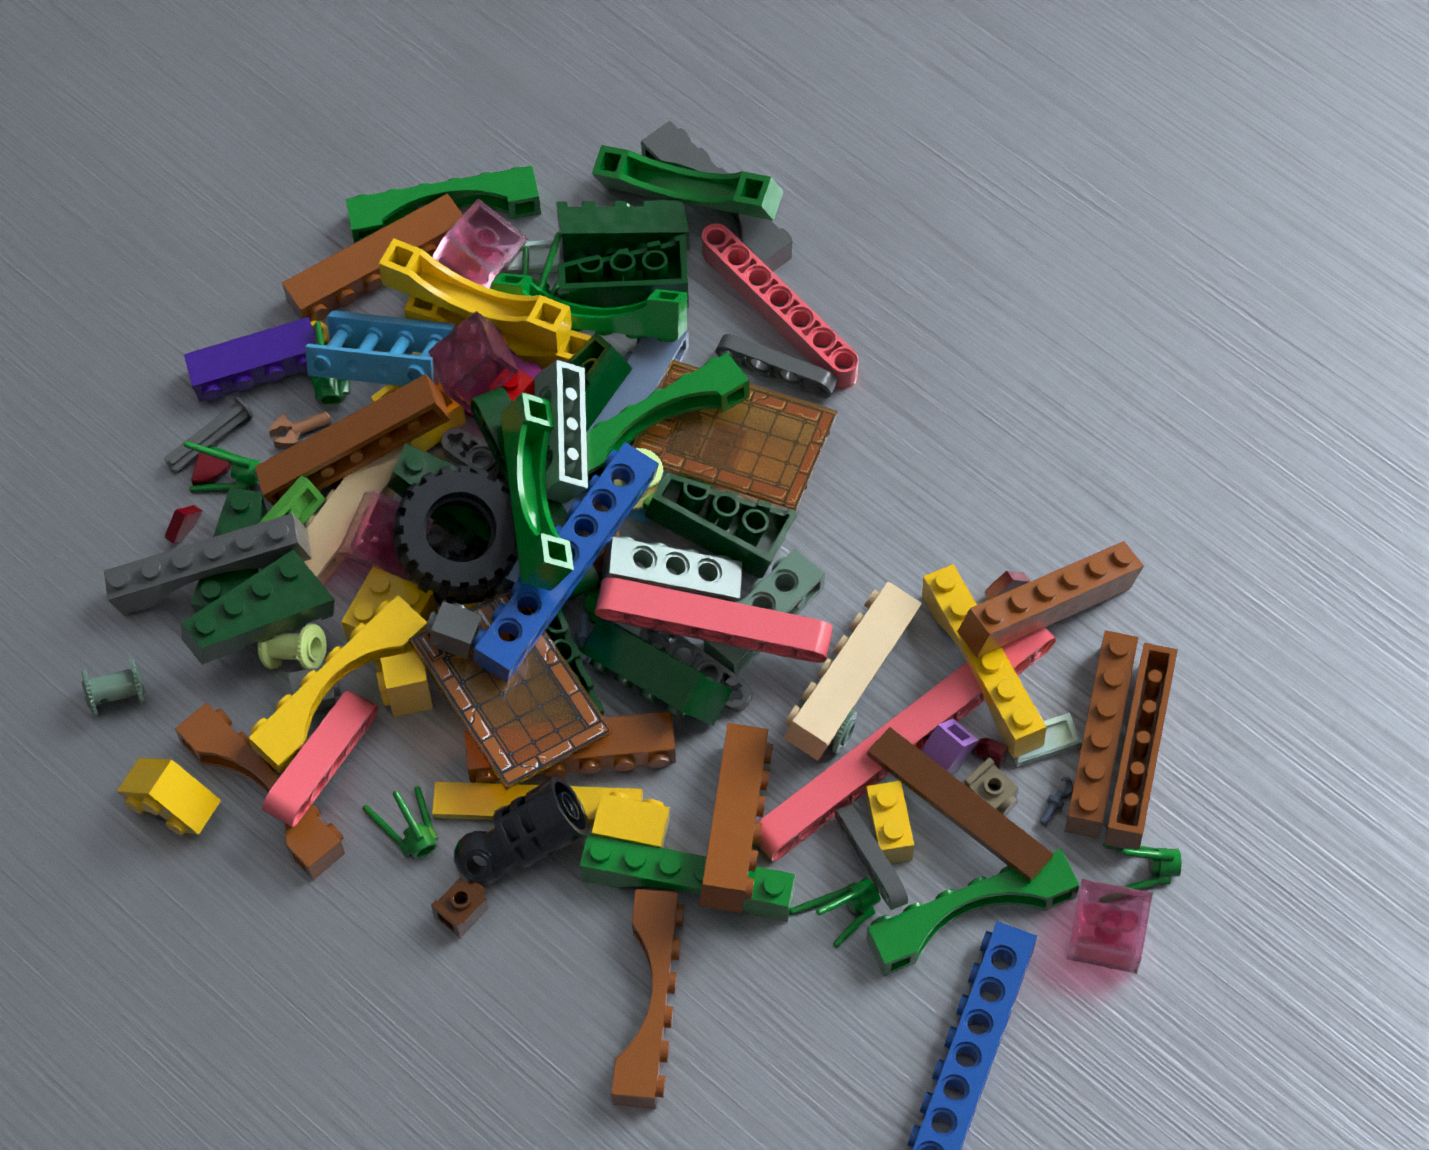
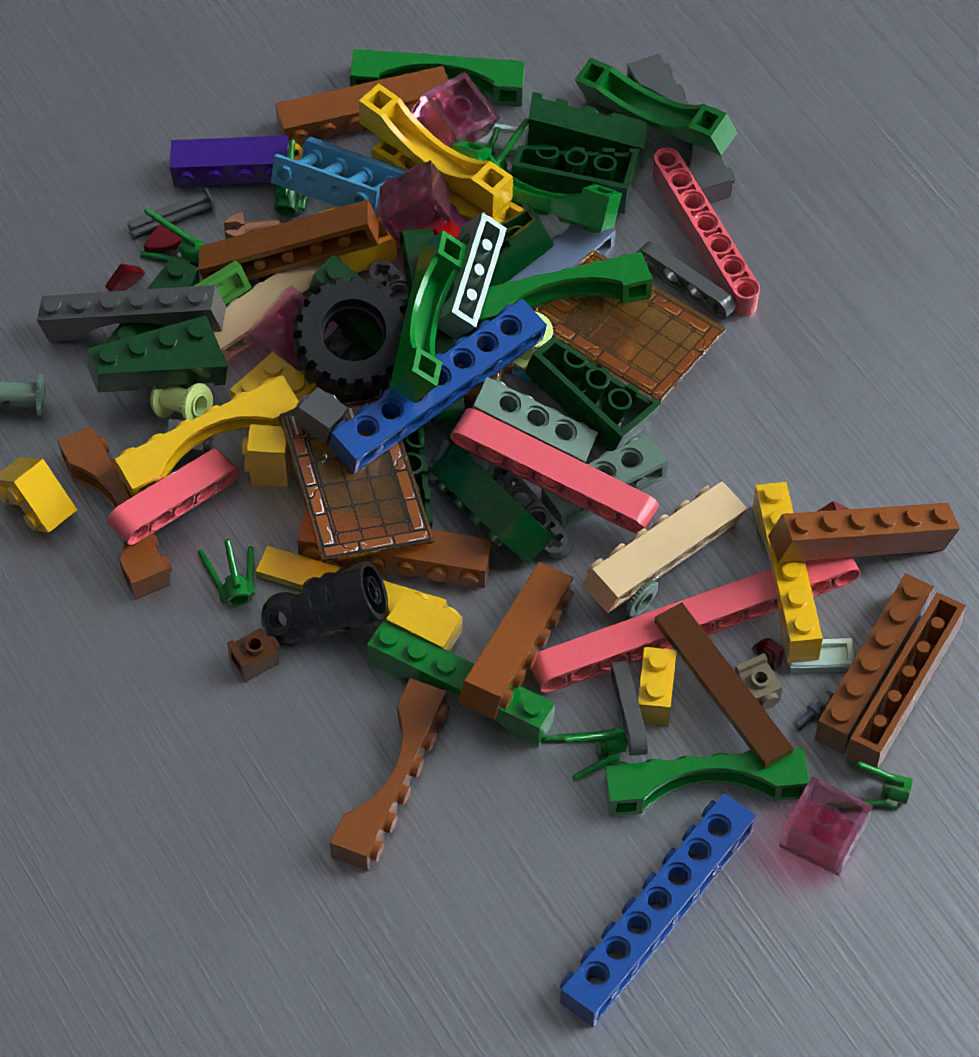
camera: 15 degrees right, 5 degrees down
medium lavender brick [921,719,979,774] -> none

